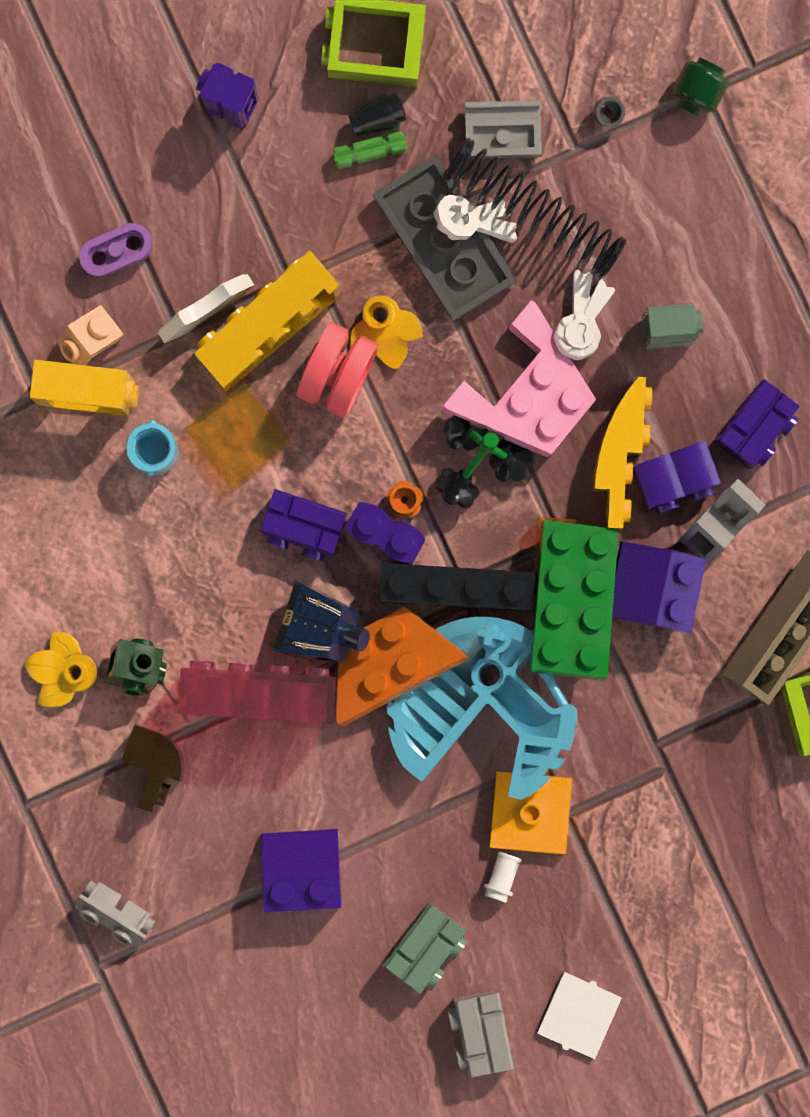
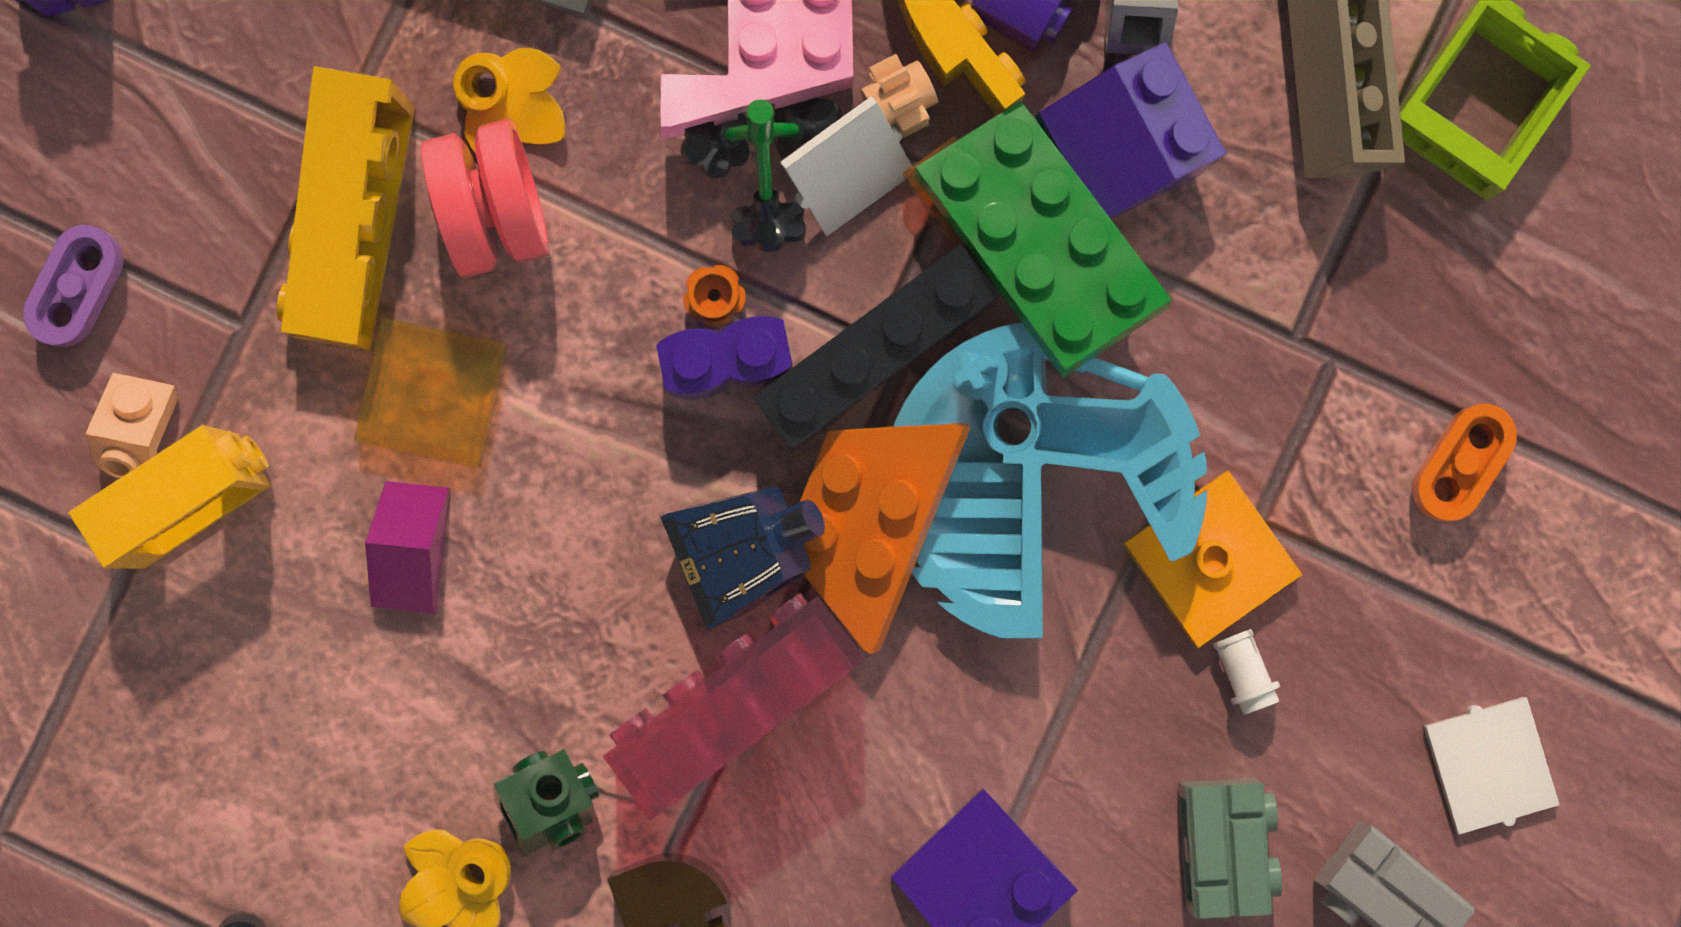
camera: 35 degrees left, 0 degrees up
medium azure piece [126,420,179,476] -> none
white tile [158,274,254,343] -> none
dark purple brick [260,489,347,562] -> none
none -> magenta slope [365,481,451,614]
none -> white piece [780,96,915,236]
none -> light nougat gear [860,54,938,138]
none -> orange plate [1412,404,1517,521]

